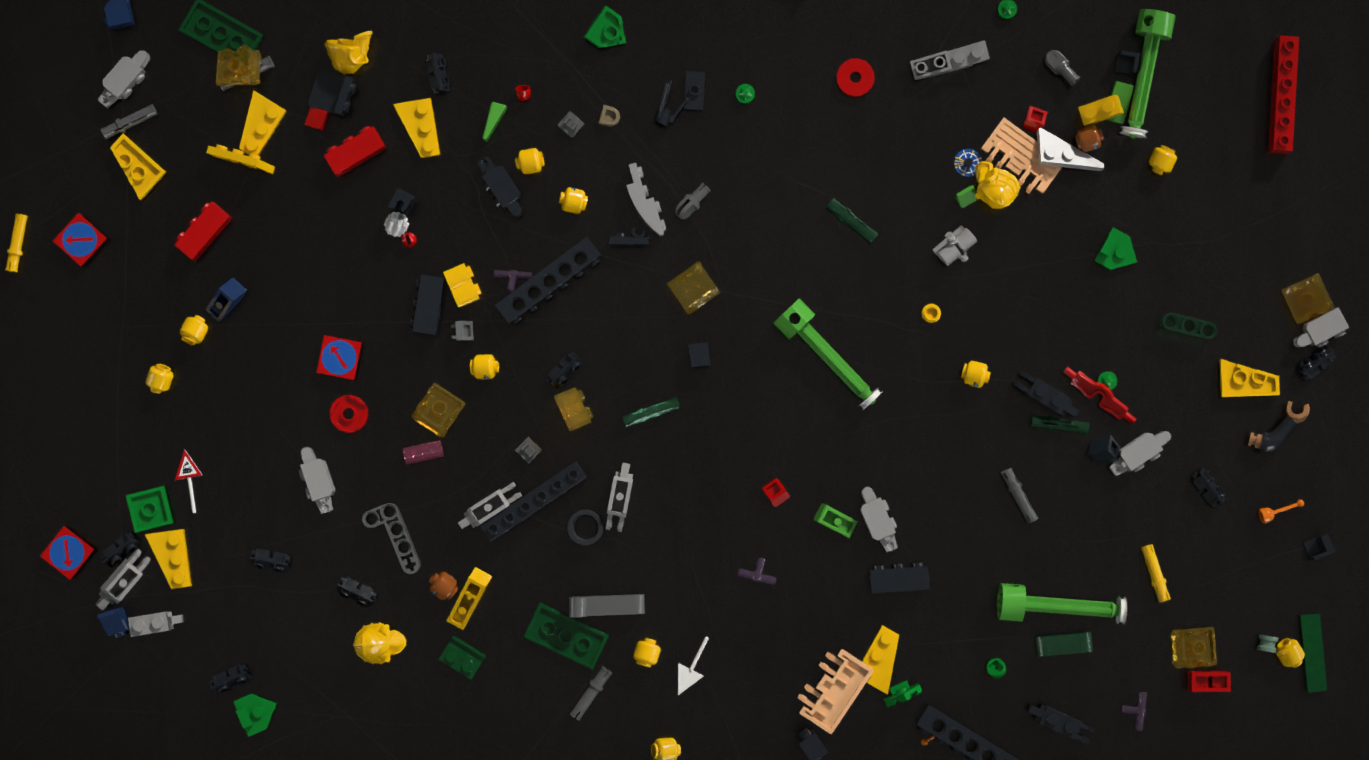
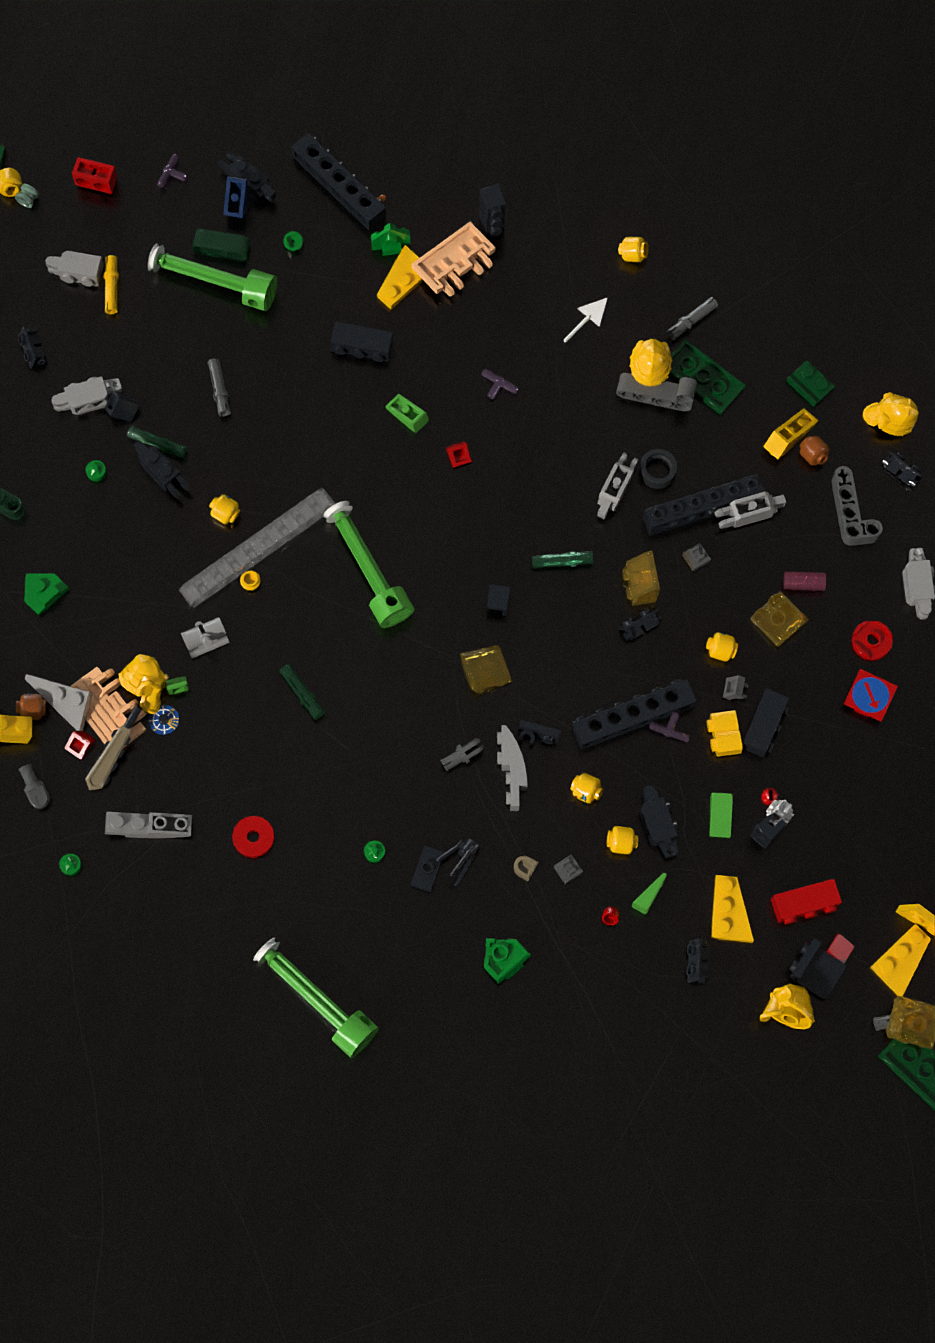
camera: 165 degrees left, 15 degrees down
yellow head [633,638,661,668] -> none
light grey hinge [860,487,898,552] -> none
red piece [1063,366,1137,425] -> none
clear yellow slope [1170,627,1217,669] -> none
none -> light grey hinge [45,251,104,286]
none -> dark tan sword [85,706,142,790]
none -> clear beam [179,488,336,607]
none -> dark blue slope [223,176,249,218]
none -> yellow head [629,339,673,386]
none -> bright green slope [709,793,733,838]

